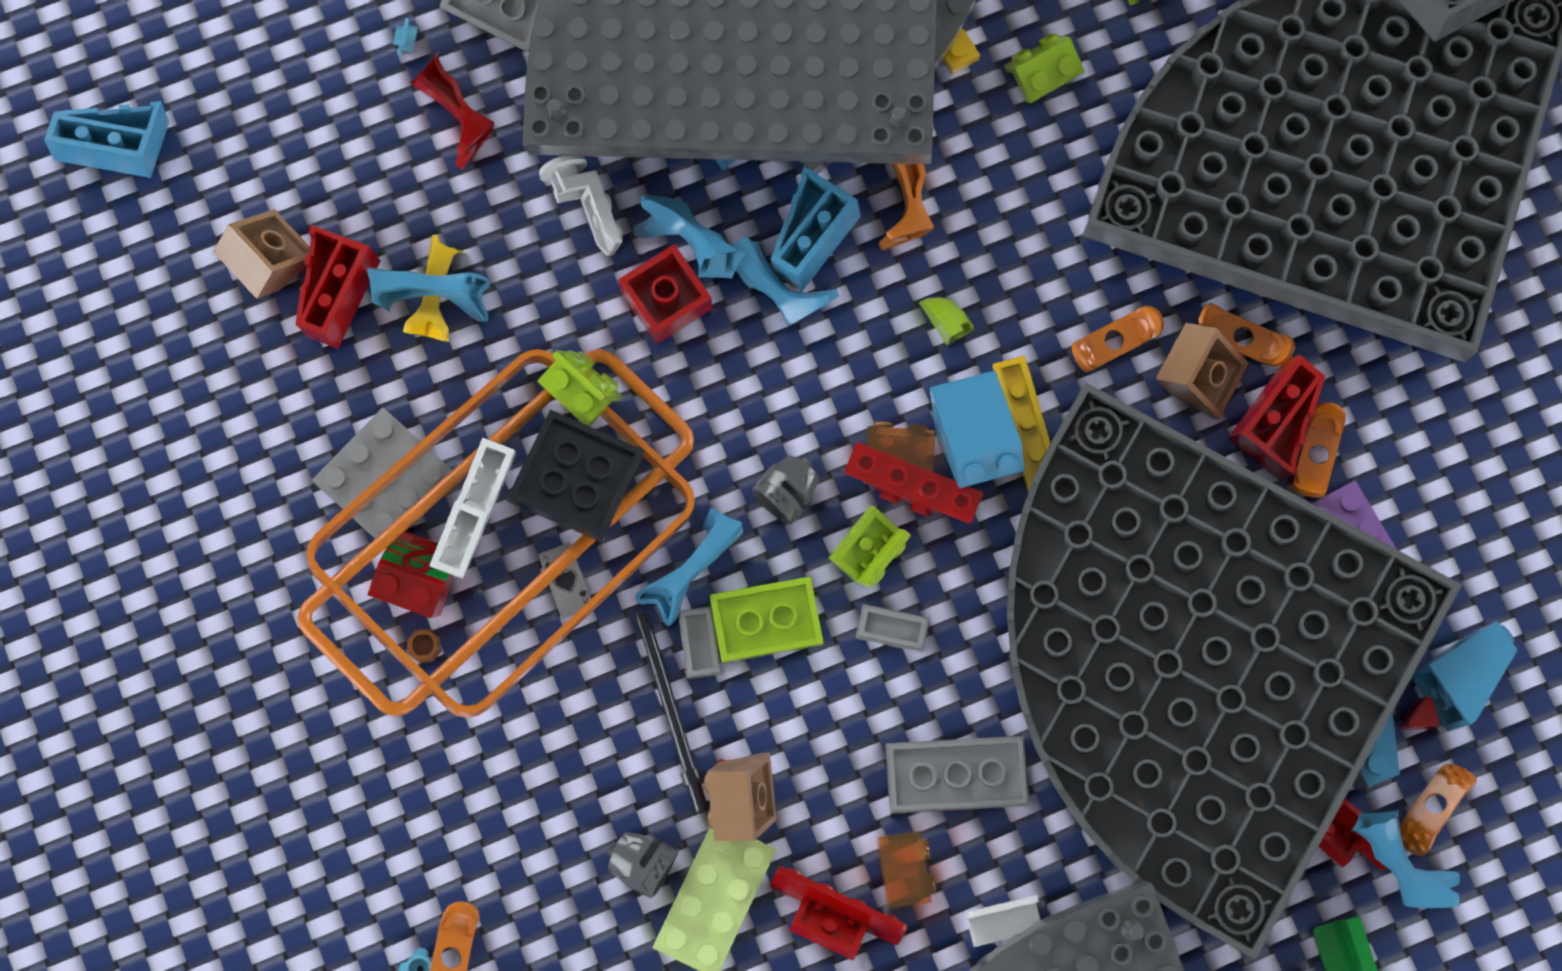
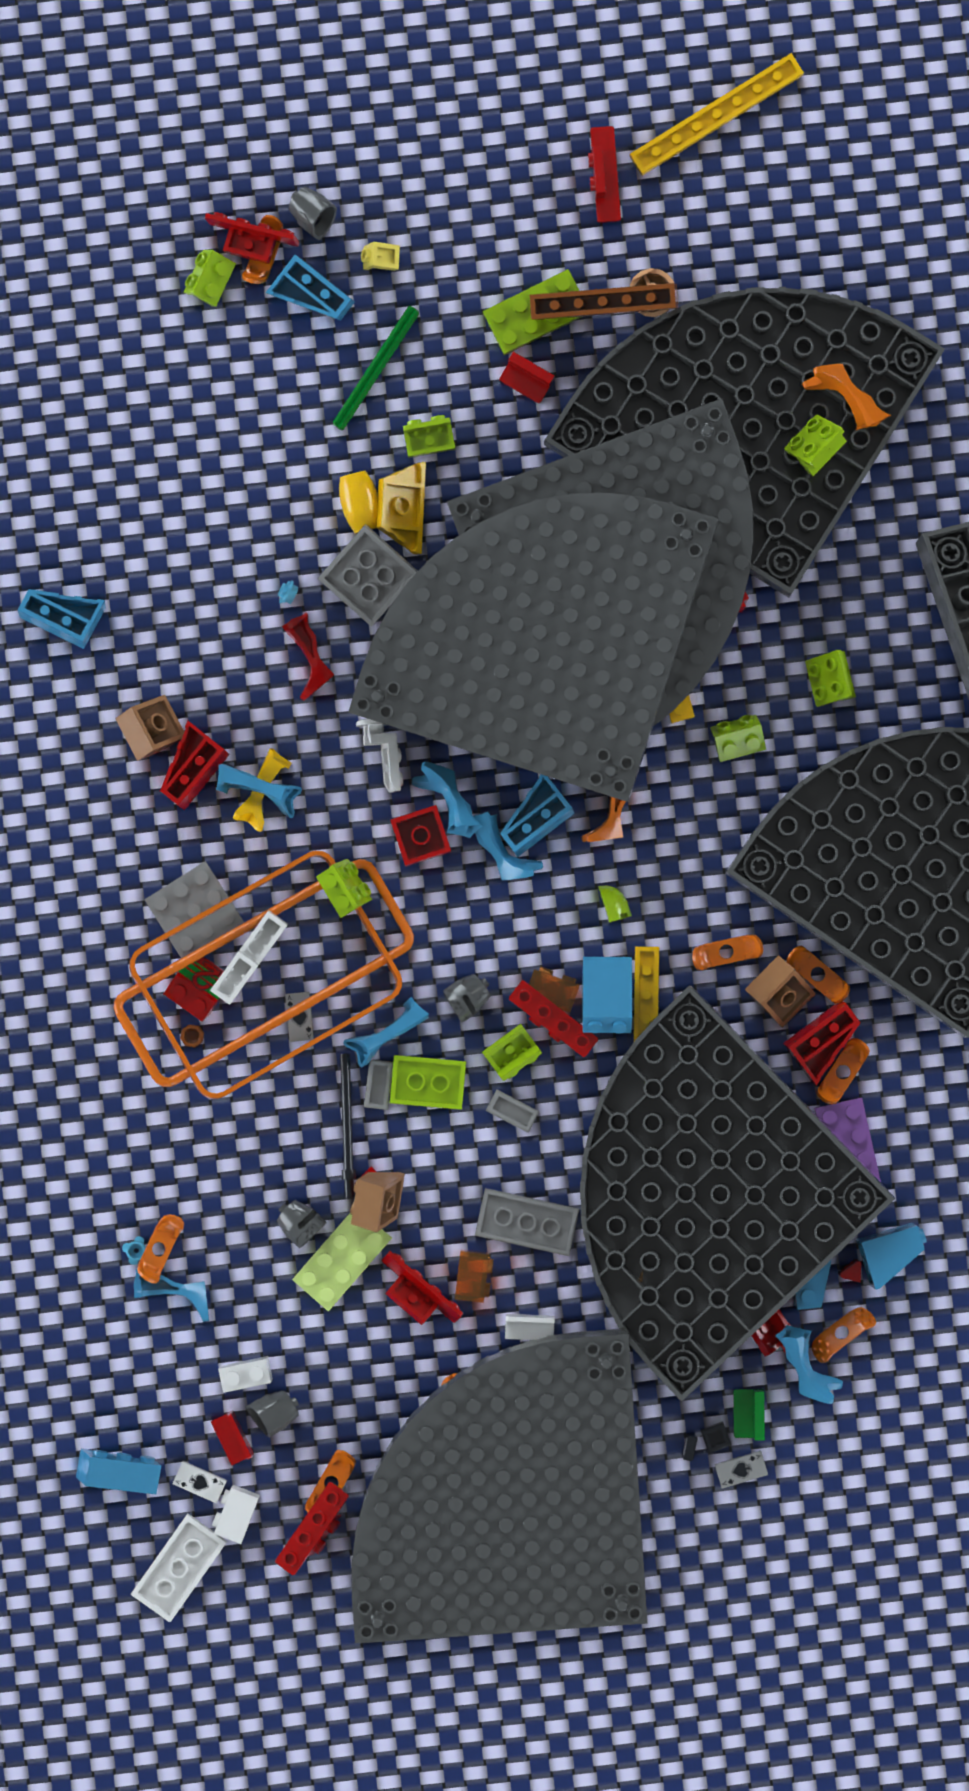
camera: 20 degrees right, 10 degrees up
black plate [507,409,644,543] -> none

